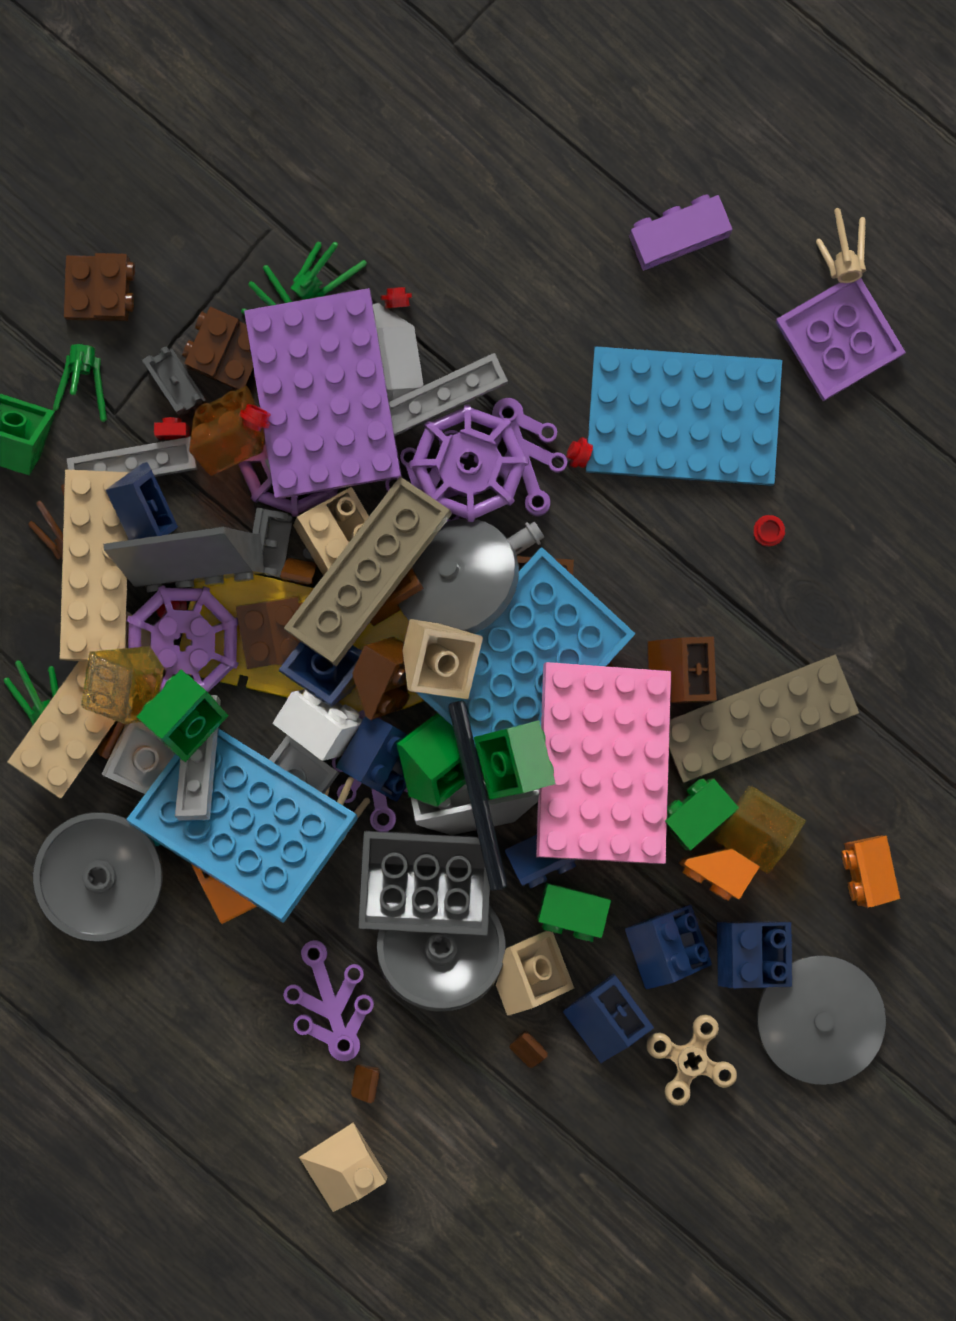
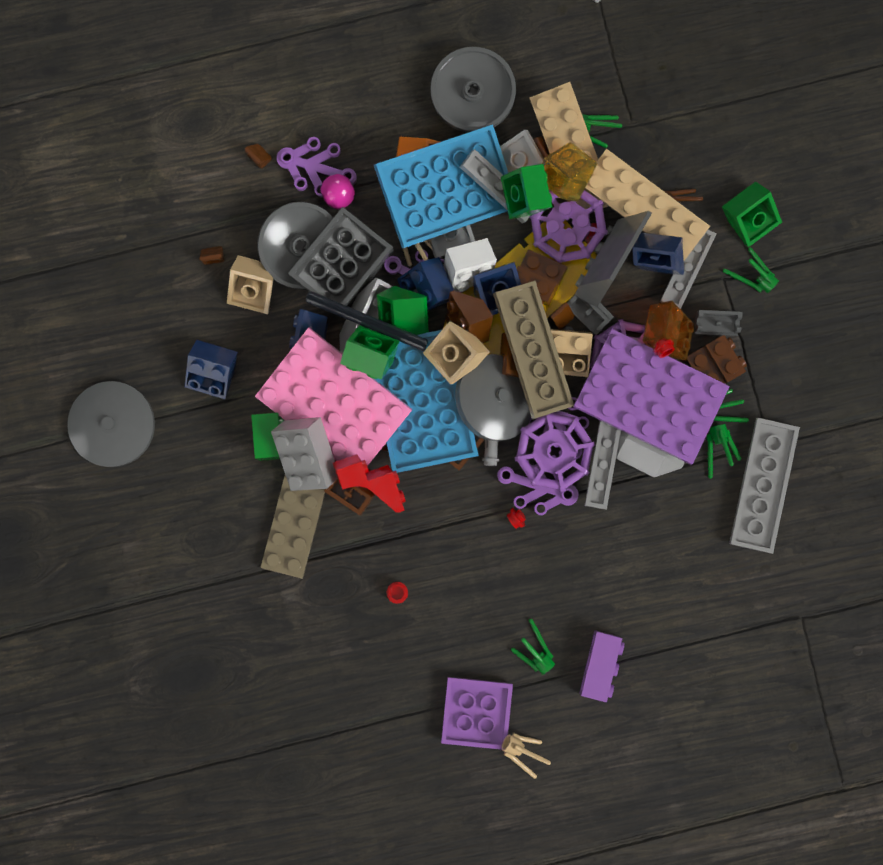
camera: 130 degrees right, 0 degrees up
reddish brown plate [64,253,135,321] -> none
red plate [154,417,190,440] -> none
tan slope [299,1122,387,1212] -> none
red plate [381,287,412,308] -> none
green brick [537,883,611,942] -> none
dark blue slope [563,973,654,1063] -> none
dark azure plate [586,347,782,486] -> none
tan gear [646,1015,737,1106] -> none
orange slope [679,848,760,901] -> none
clear yellow slope [714,786,806,874] -> none
dark blue slope [717,921,792,988] -> none
orange slope [841,835,900,908] -> none
none -> light grey brick [271,417,338,491]
none -> dark pink hair [321,174,355,209]
none -> red arch [333,454,406,512]
none -> green plant [511,619,555,675]
none -> light grey plate [729,418,800,554]

